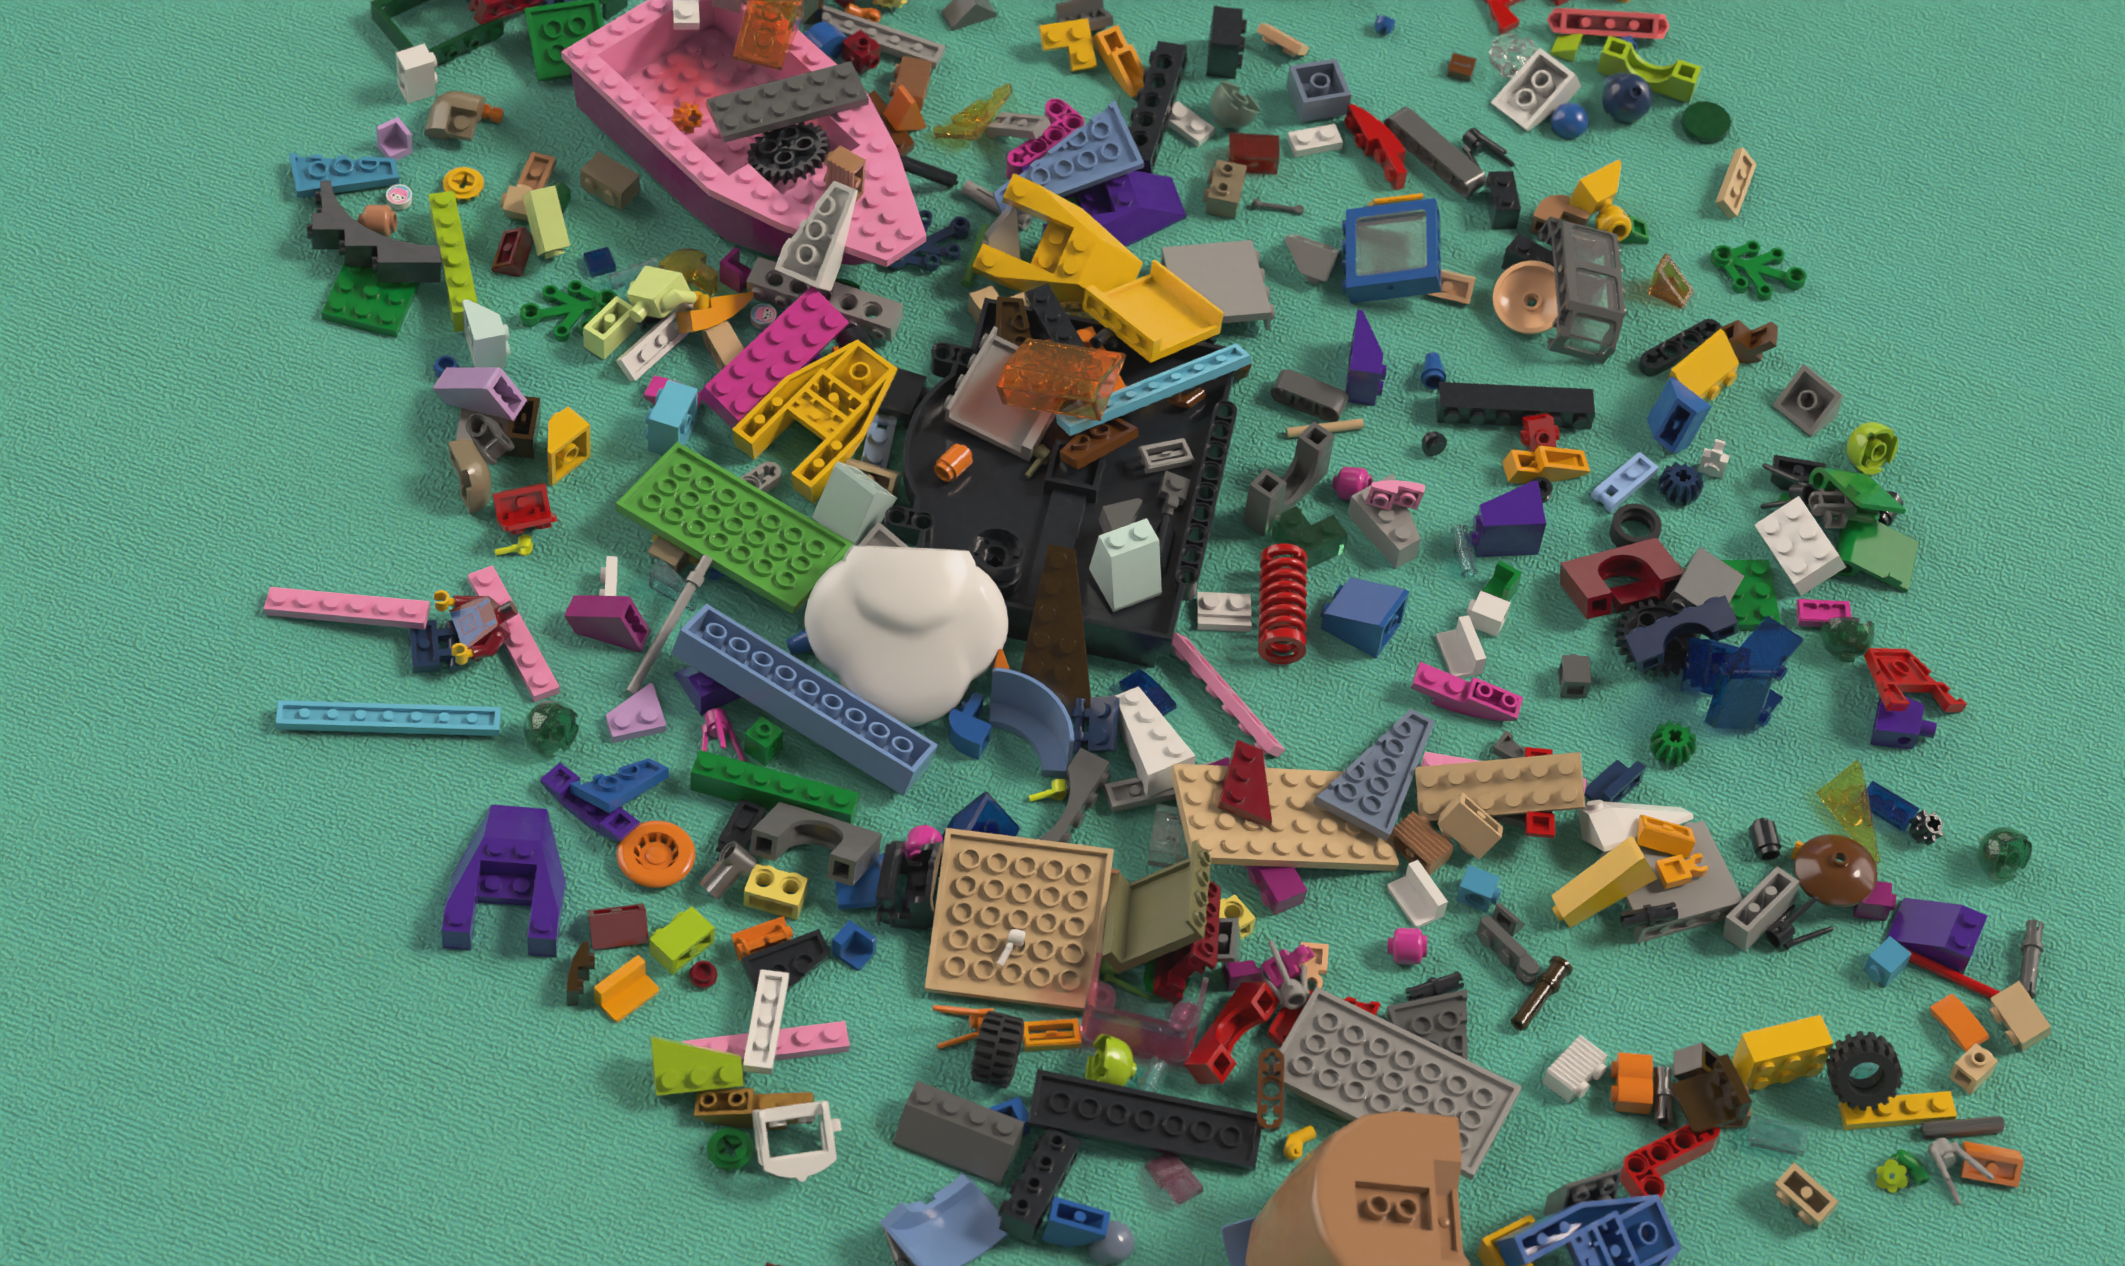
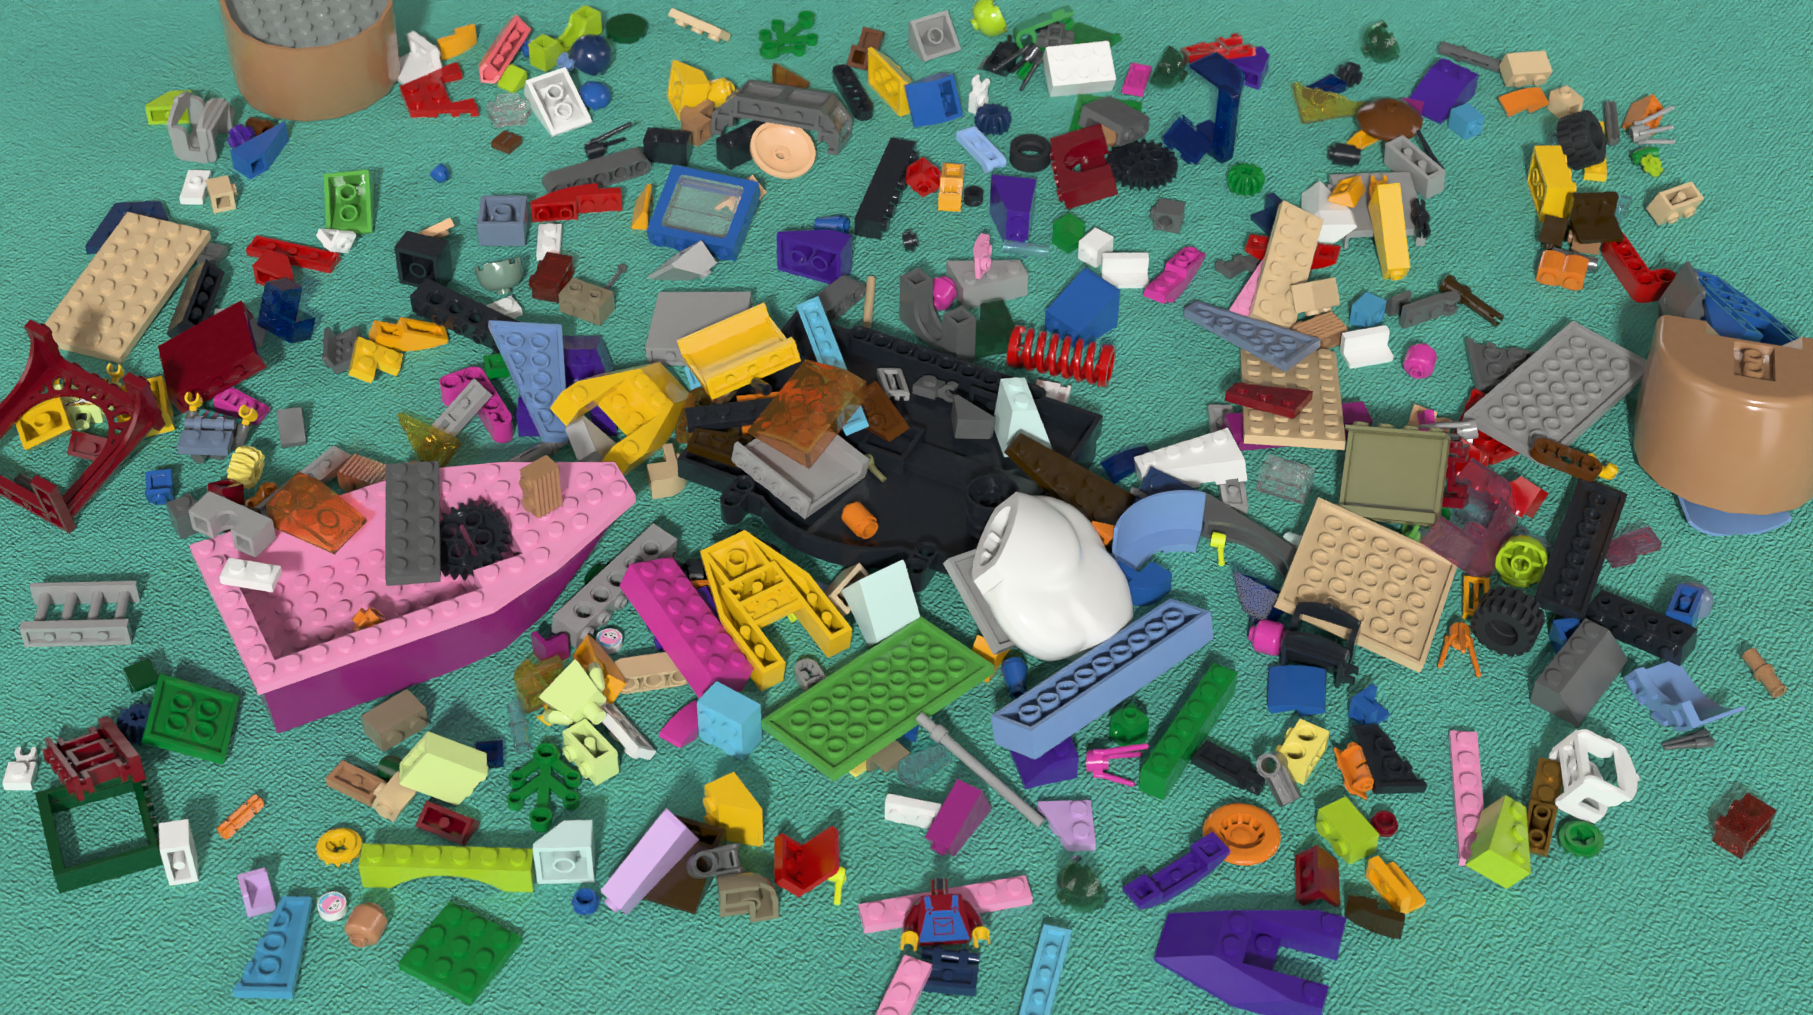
camera: 70 degrees left, 10 degrees down
black arch [307,181,441,283] -> none
dark tan brick [424,91,486,142] -> none
blue wing [570,758,669,813] -> none
white plate [743,970,789,1075] -> none
dark grey arch [750,802,882,886] -> none
white wedge [774,181,858,291] -> none
white hand [997,929,1025,966] -> none
bright pink plate [1172,633,1285,757] -> none
black pin [1405,971,1464,1002] -> none
white brick [1543,1035,1608,1103] -> none
dark blue arch [1625,595,1739,673] -> none
red bar [1905,948,2001,999] -> none

